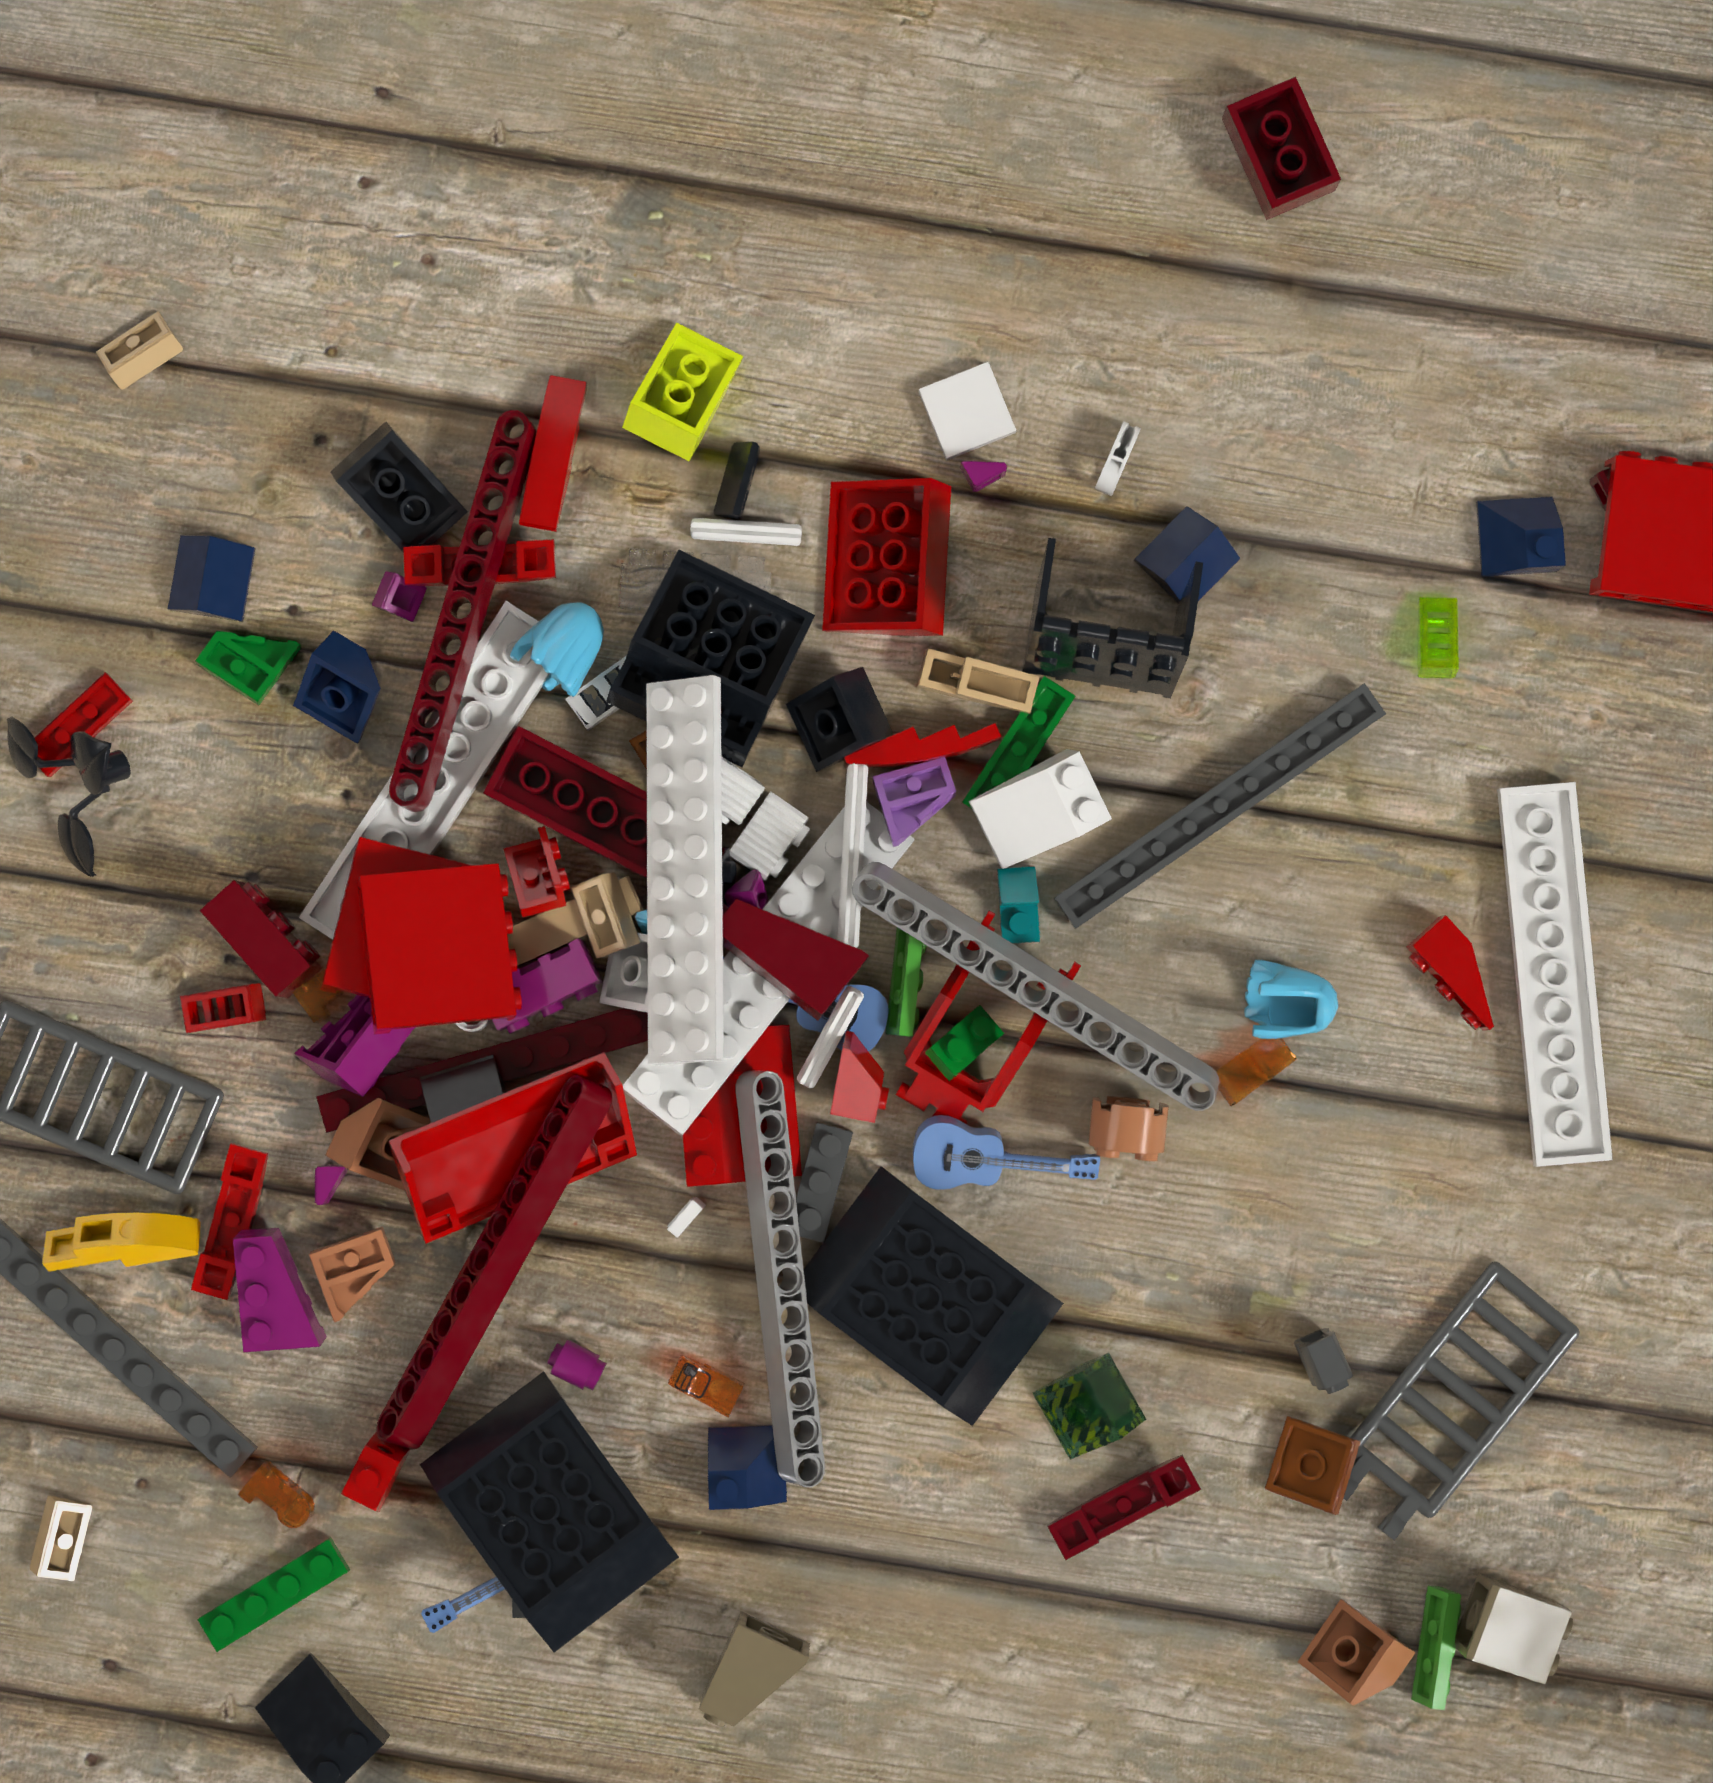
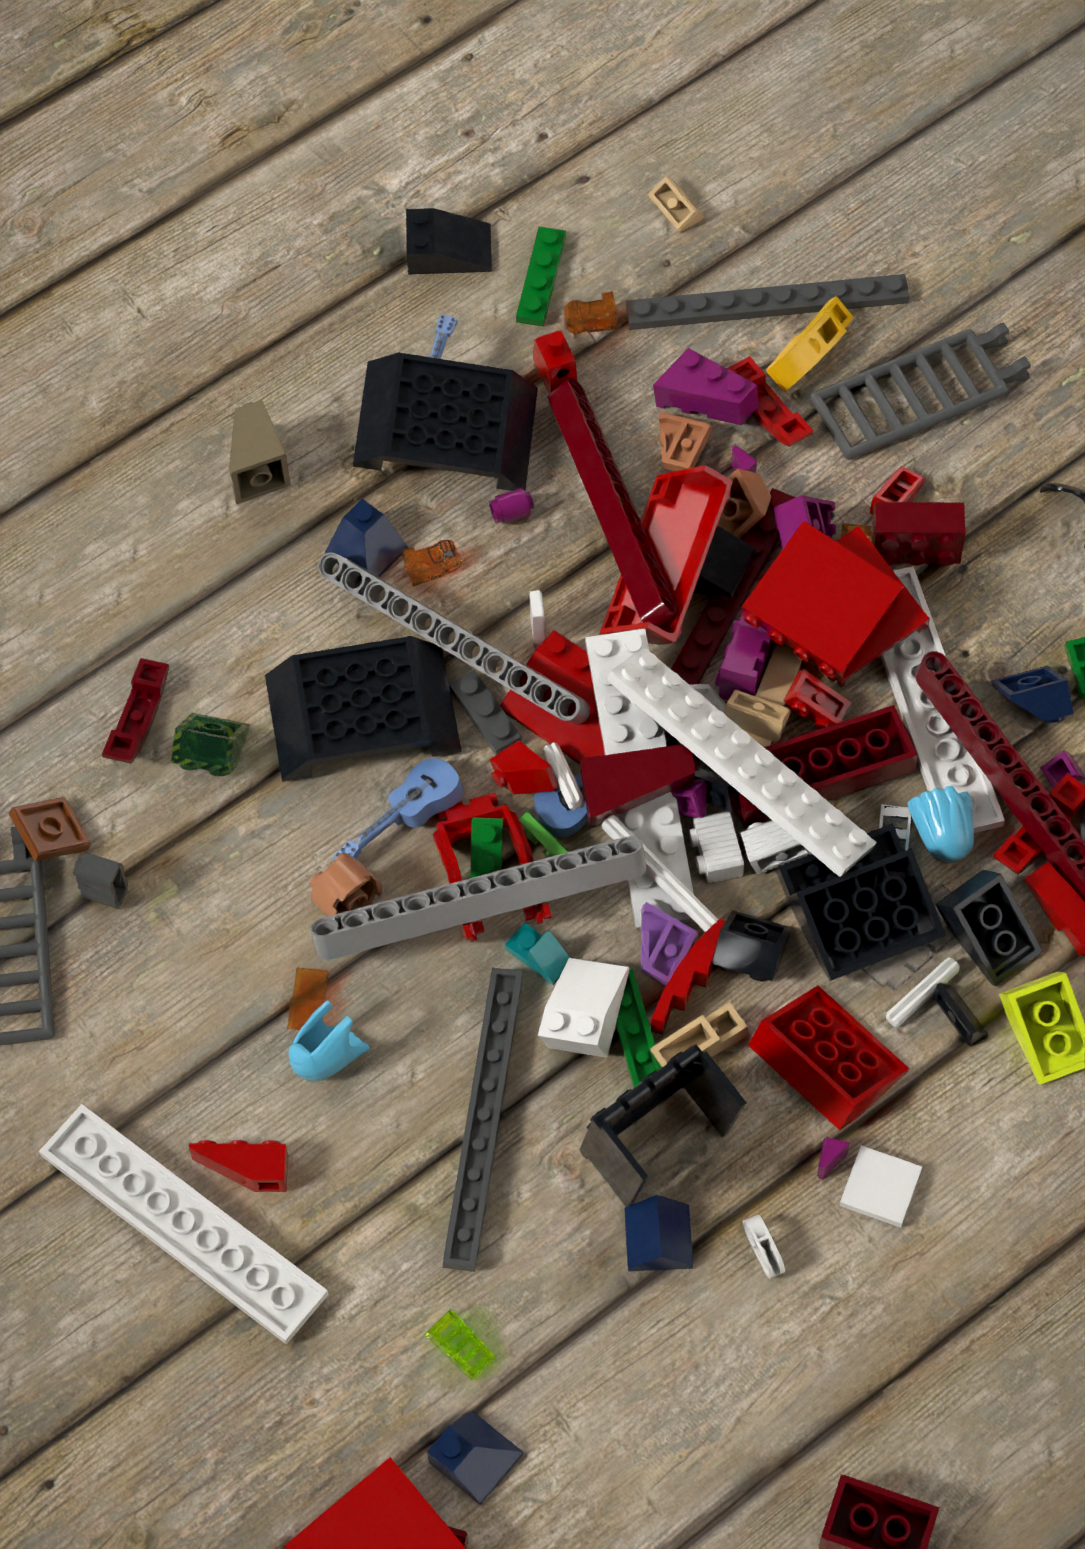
camera: 135 degrees right, 25 degrees down
none -> black slope [935,870,1043,986]

